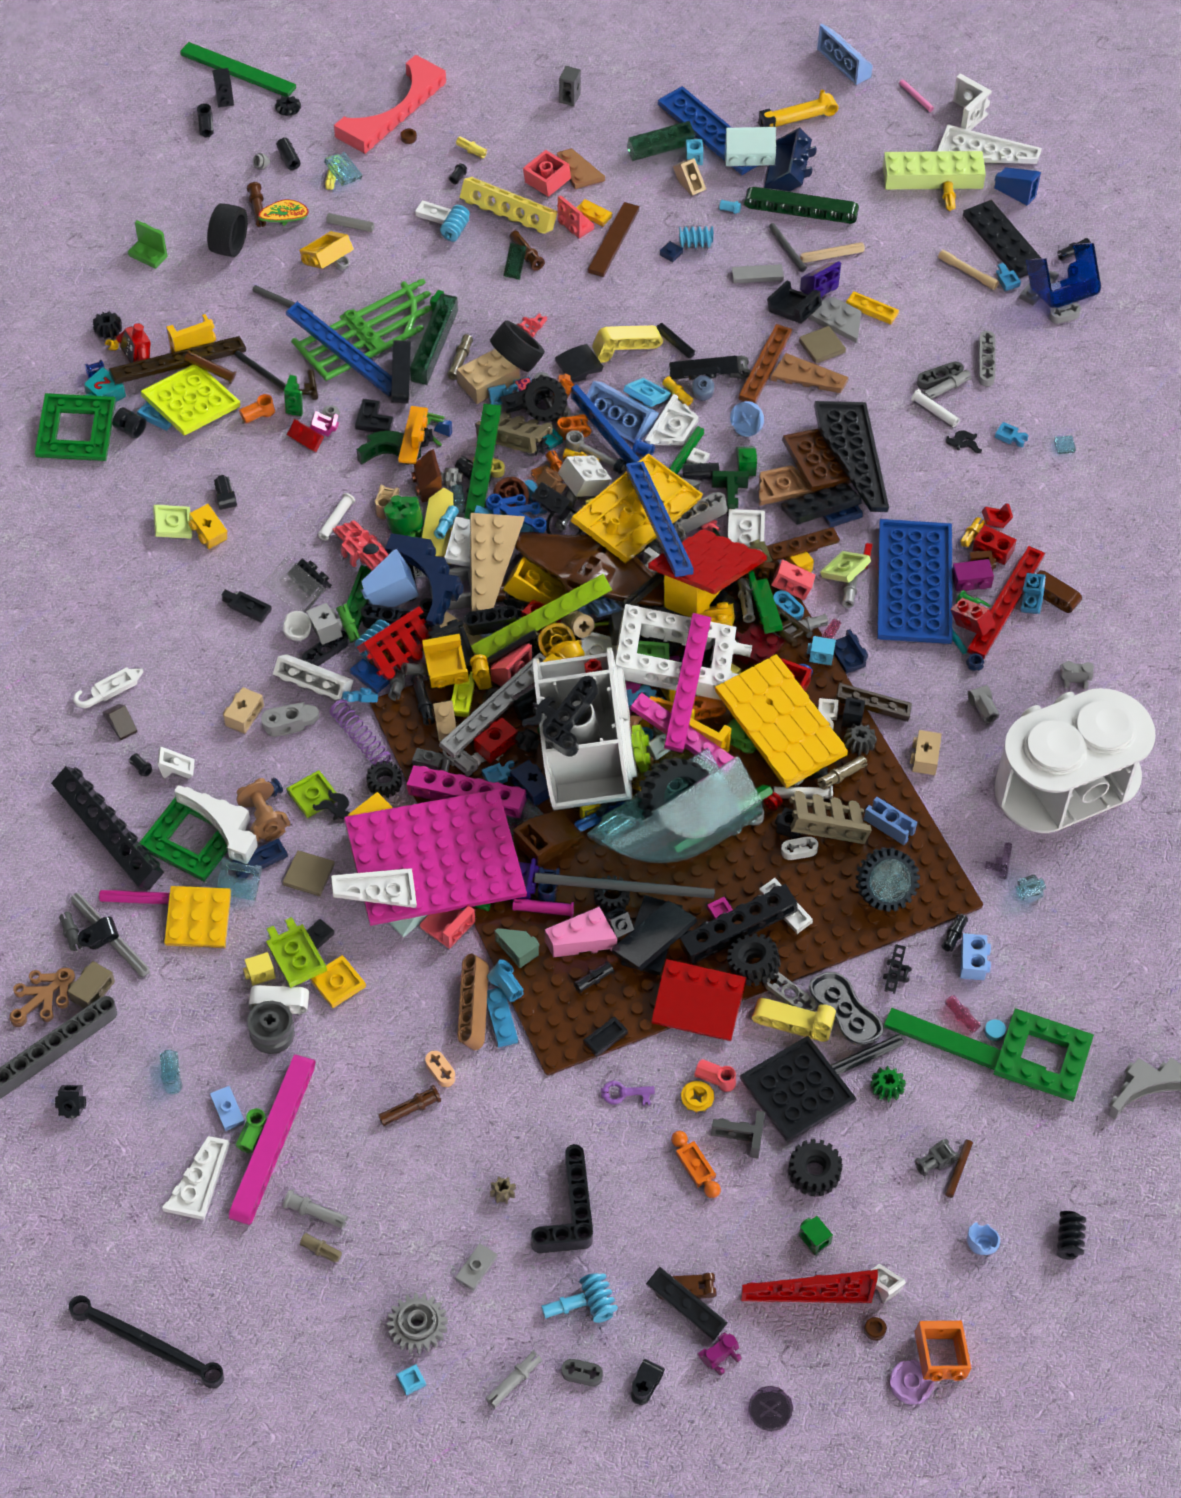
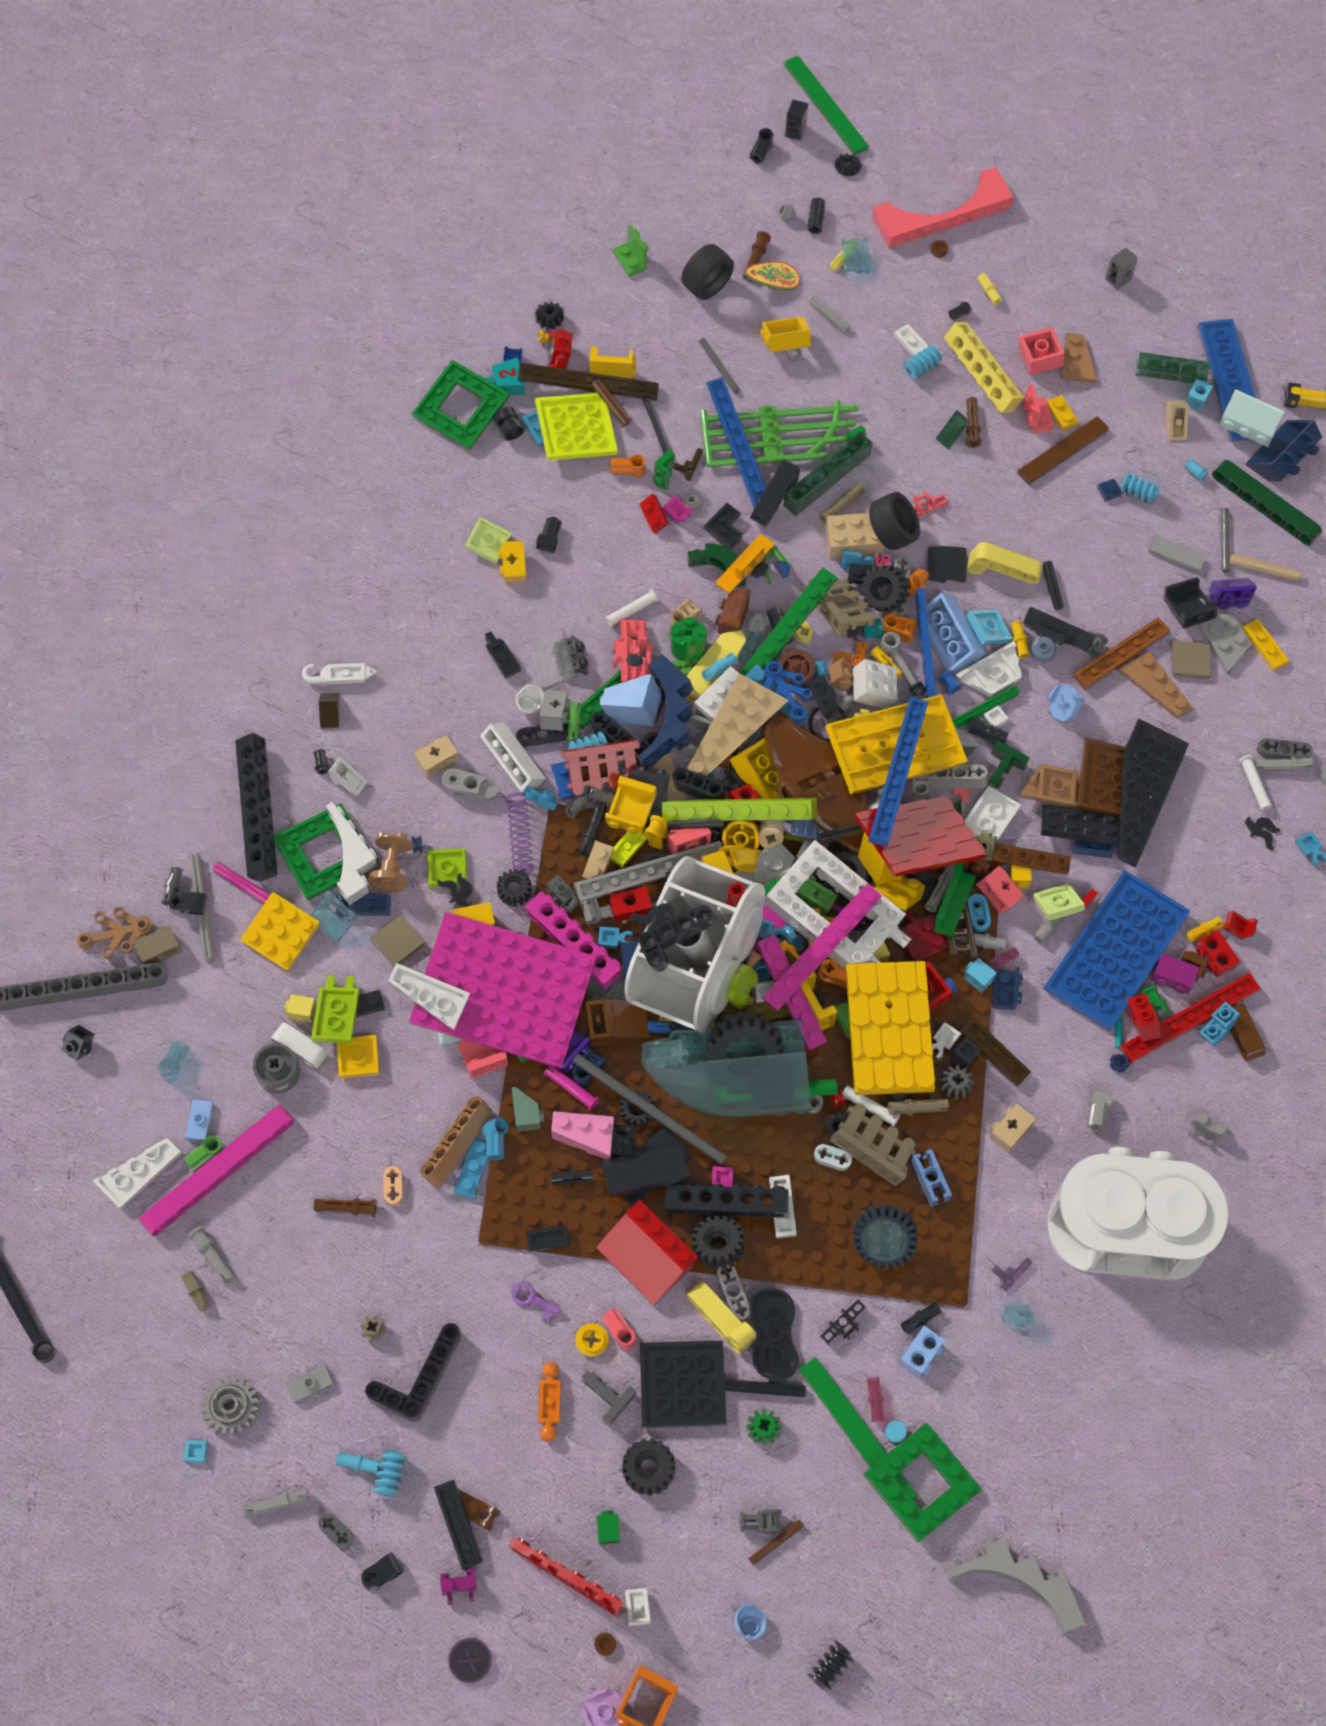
camera: 30 degrees right, 10 degrees up
green slope [736,446,757,476] -> none

